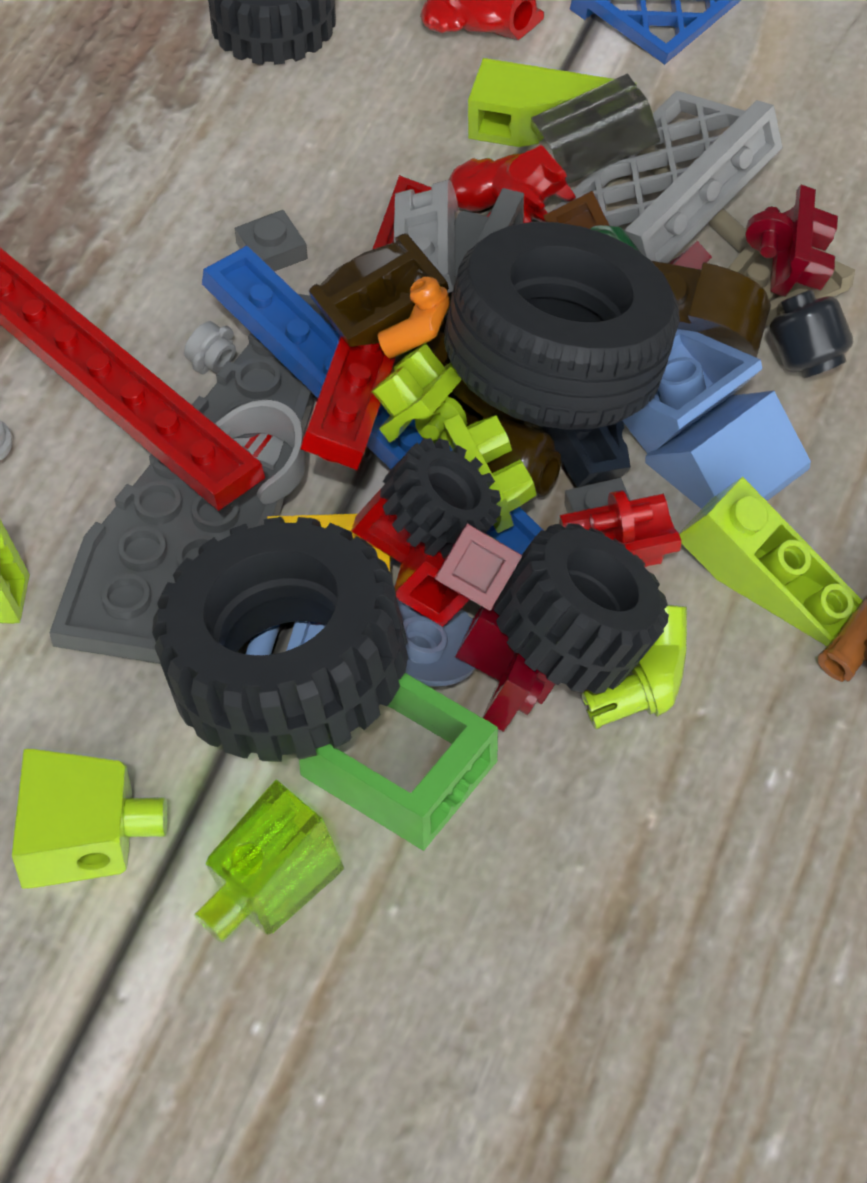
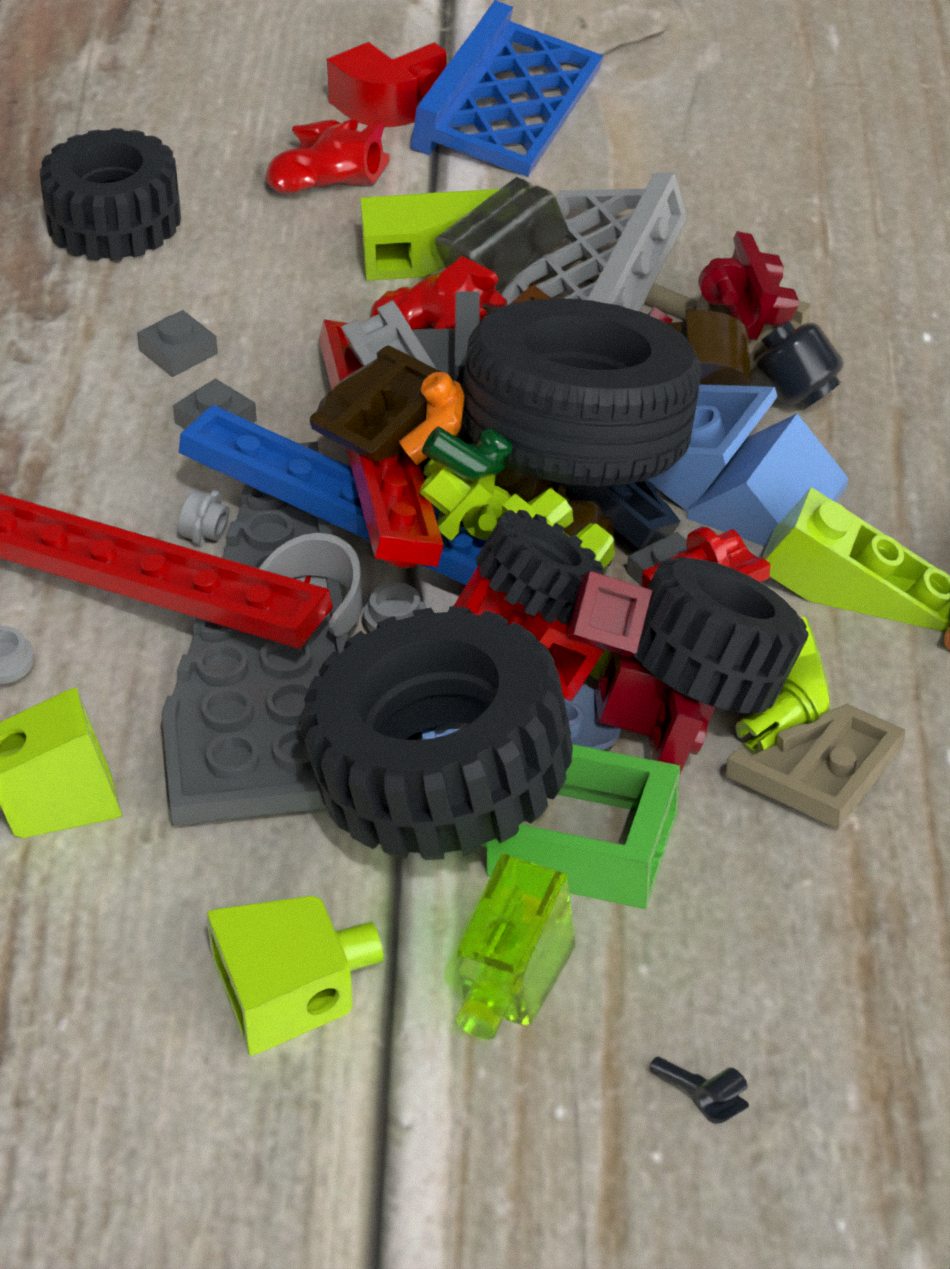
camera: 20 degrees left, 10 degrees down
none -> dark grey plate [137,310,218,377]
none -> light grey plate [364,582,426,632]
none -> dark green arm [422,426,513,480]
none -> black hand [650,1056,749,1124]
none -> dark tan wing [726,704,905,829]

